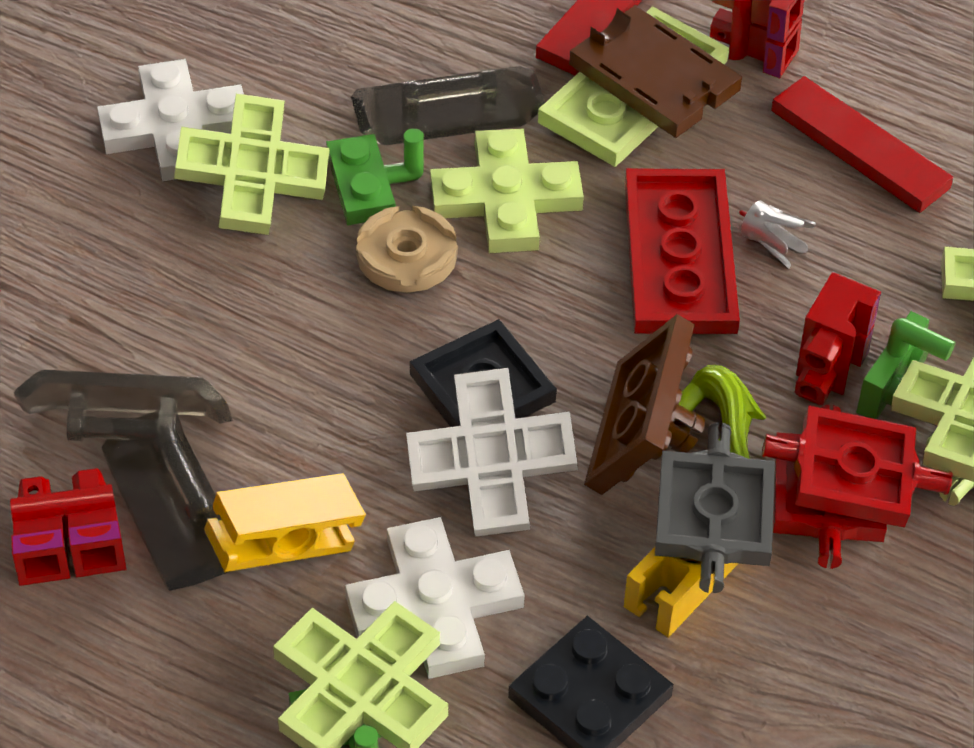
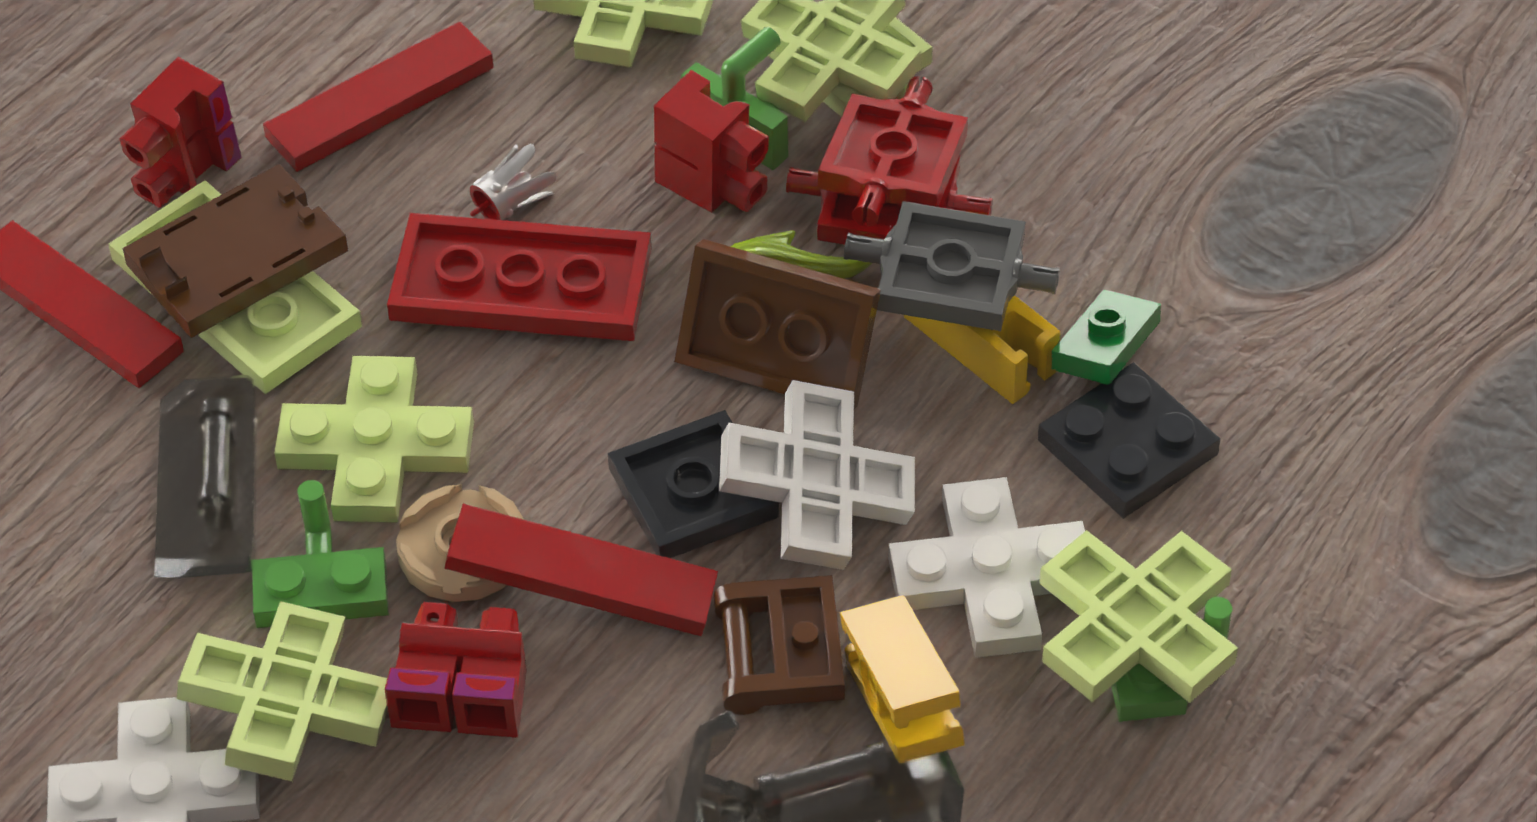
camera: 80 degrees left, 0 degrees up
none -> red hips [384,602,527,738]
none -> red tile [444,503,718,637]
none -> reddish brown plate [714,575,845,715]
none -> plate [1051,289,1161,385]

